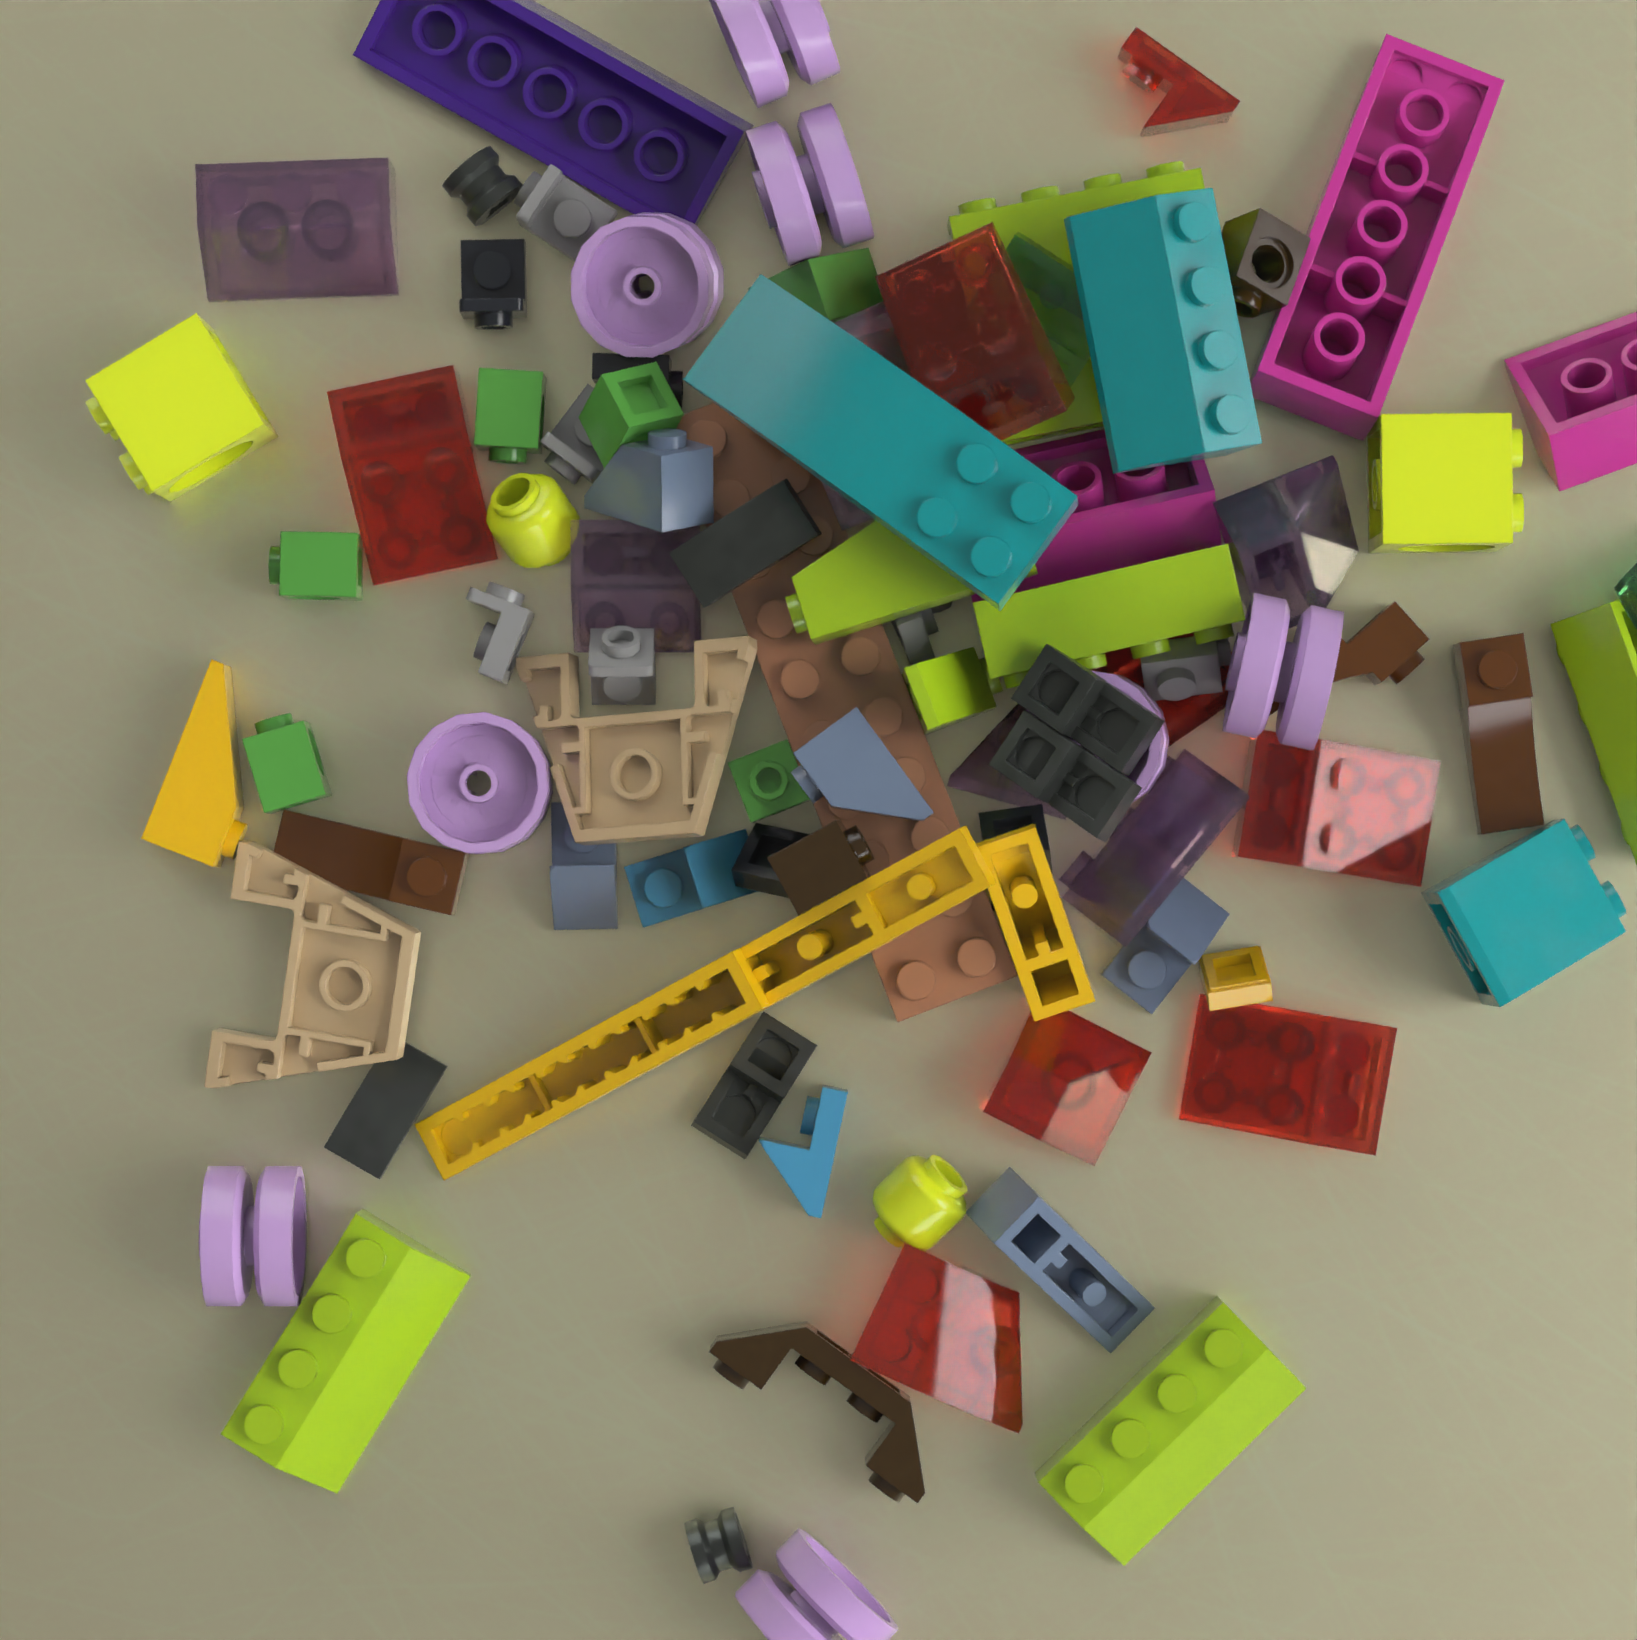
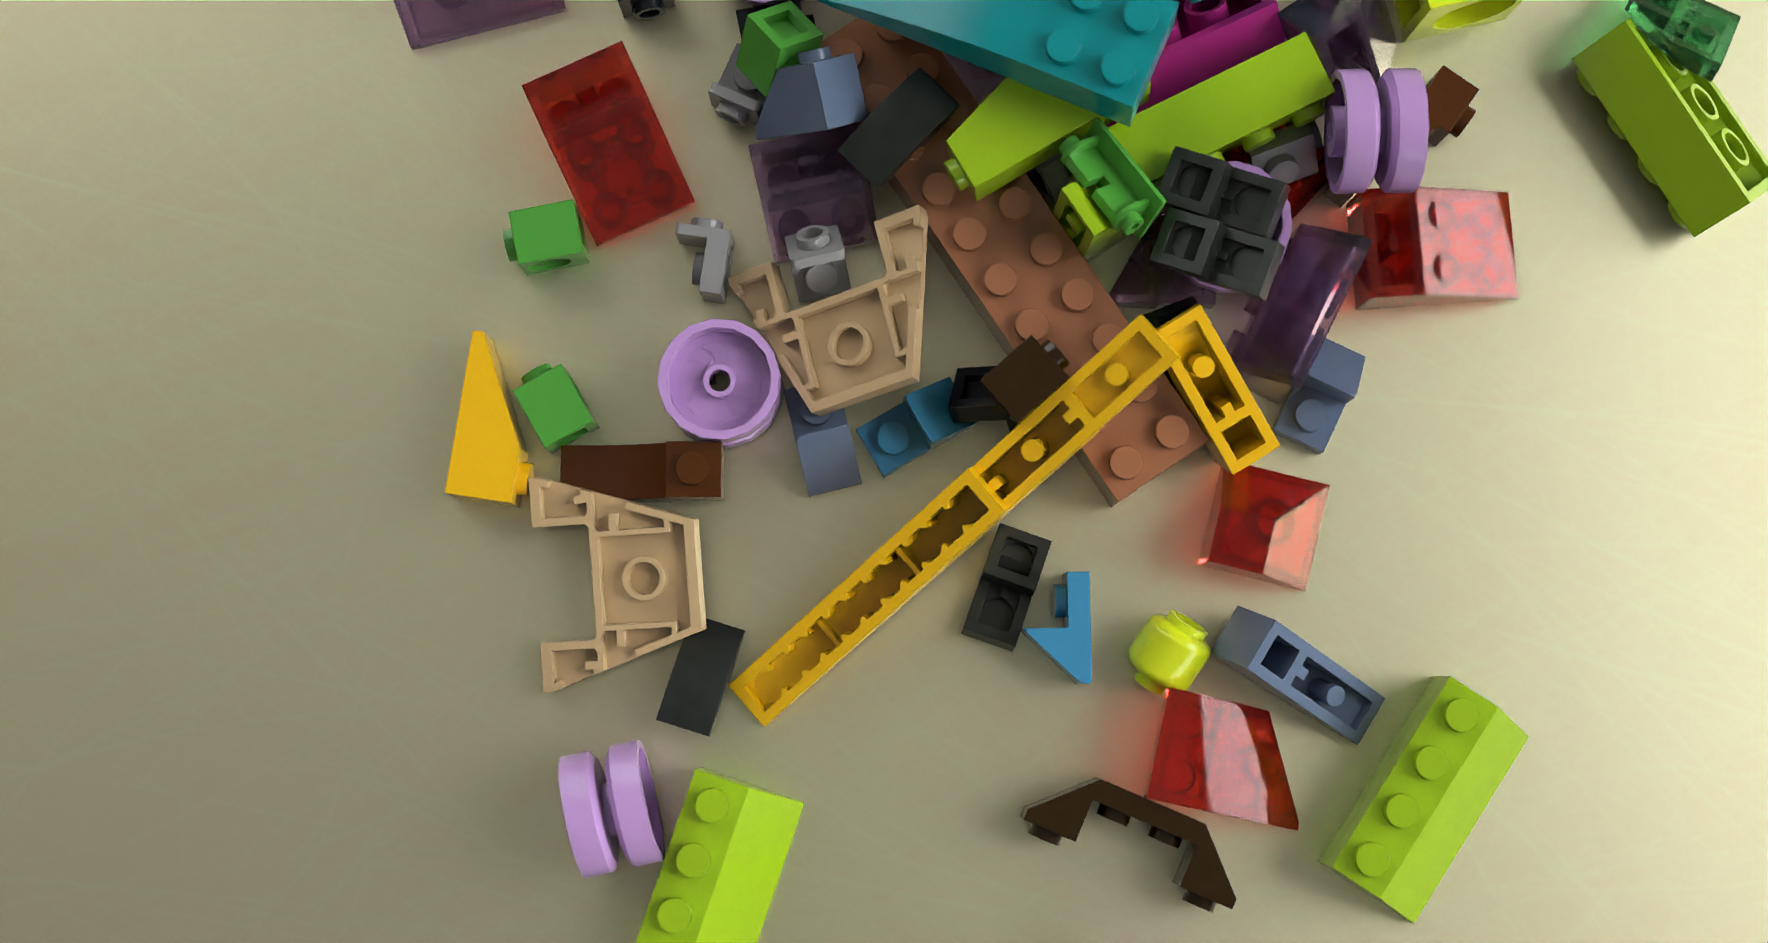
camera: 20 degrees left, 5 degrees down
neon yellow brick [85,313,279,502] -> none
bright green brick [474,368,547,464] -> none
neon yellow head [486,473,581,568] -> none
bright green brick [727,739,811,824] -> none
sand blue slope [791,707,934,821] -> none
clear red slope [1178,993,1397,1156] -> none
yellow tile [1198,946,1273,1011] -> none
teal slope [1421,819,1627,1007] -> none
reddish brown slope [1453,633,1544,835] -> none
none -> bright green hinge [1058,118,1167,238]

